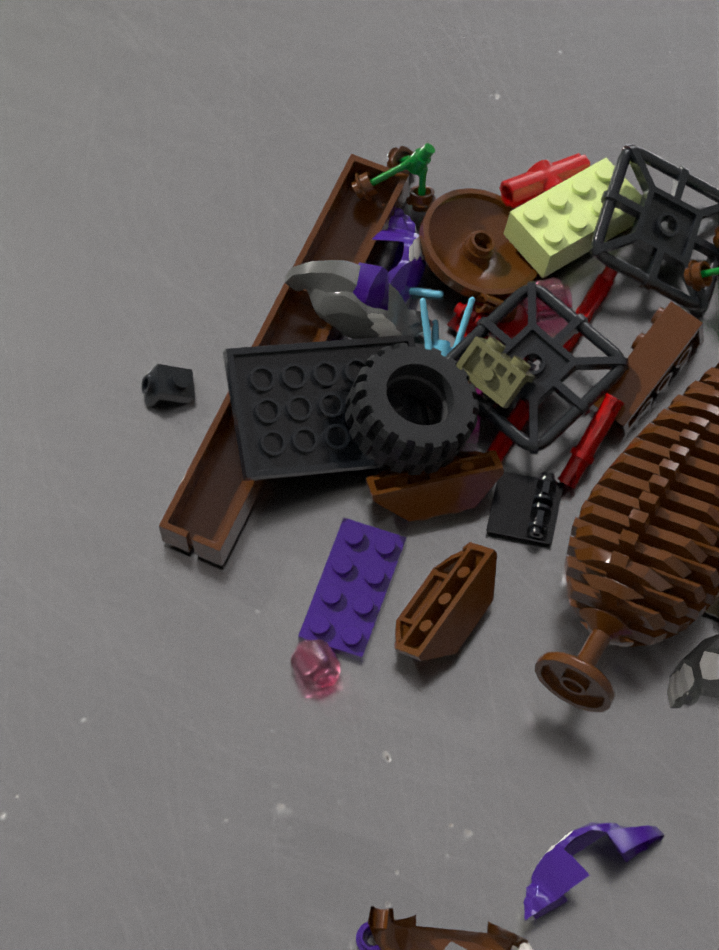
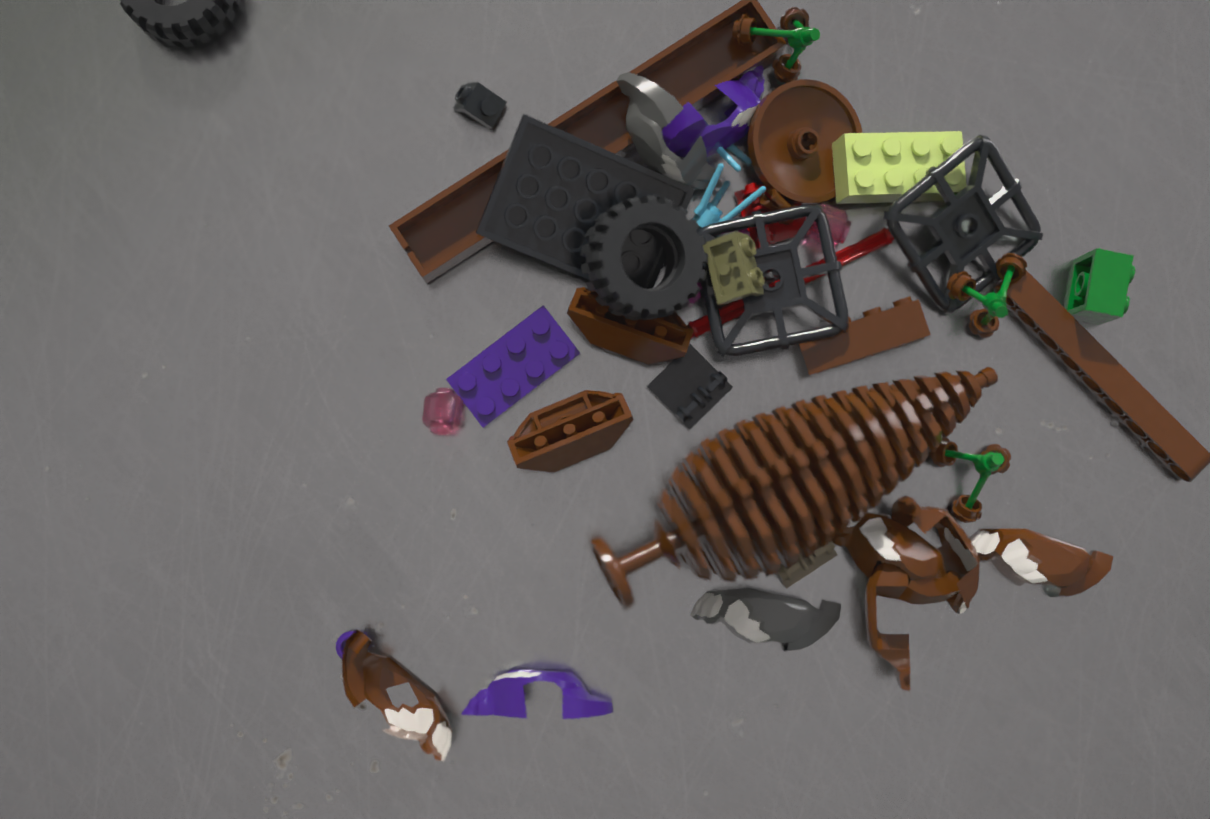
camera: 25 degrees right, 20 degrees up
red piece [499,153,591,208] -> none
red pin [557,393,625,489] -> none

